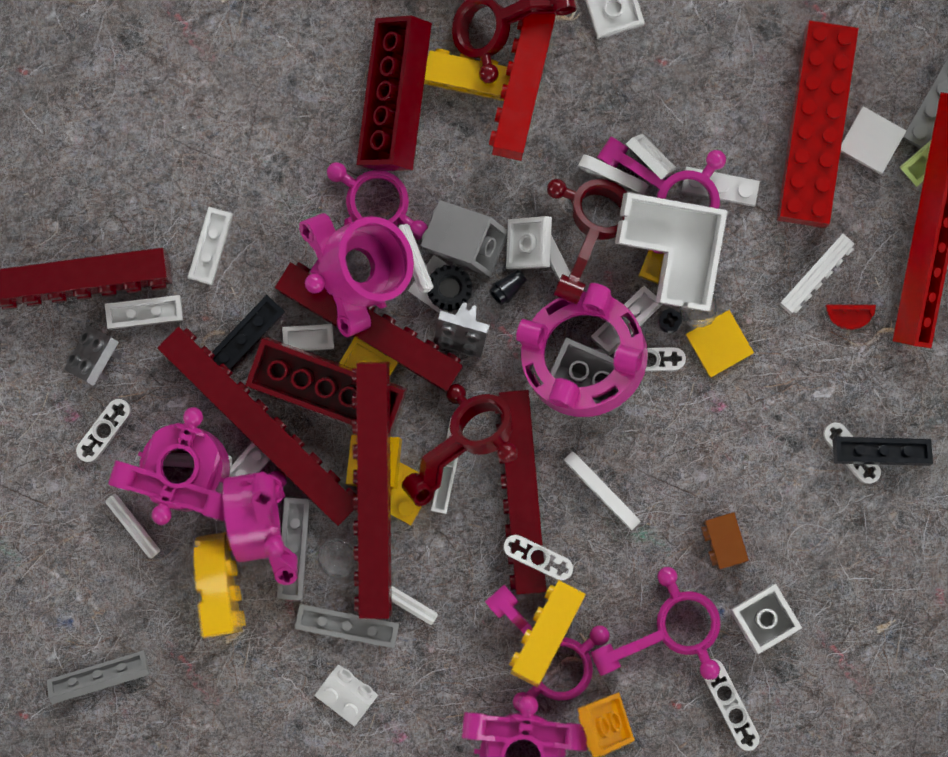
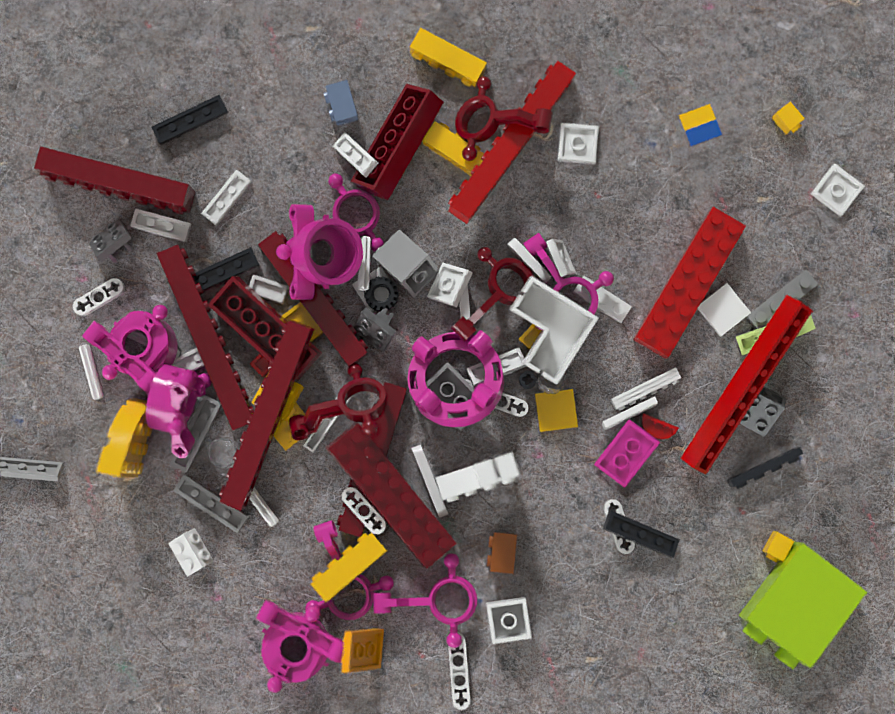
camera: 25 degrees right, 0 degrees up
black cone [489,270,527,305] -> none
none -> black plate [151,94,228,145]
none -> red tile [250,353,270,378]
none -> sand blue brick [324,80,359,126]
none -> dark red brick [325,422,457,569]
none -> white tile [333,132,378,177]
none -> white piece [435,452,520,503]
none -> dark pink tile [594,419,660,488]
none -> white tile [602,396,658,430]

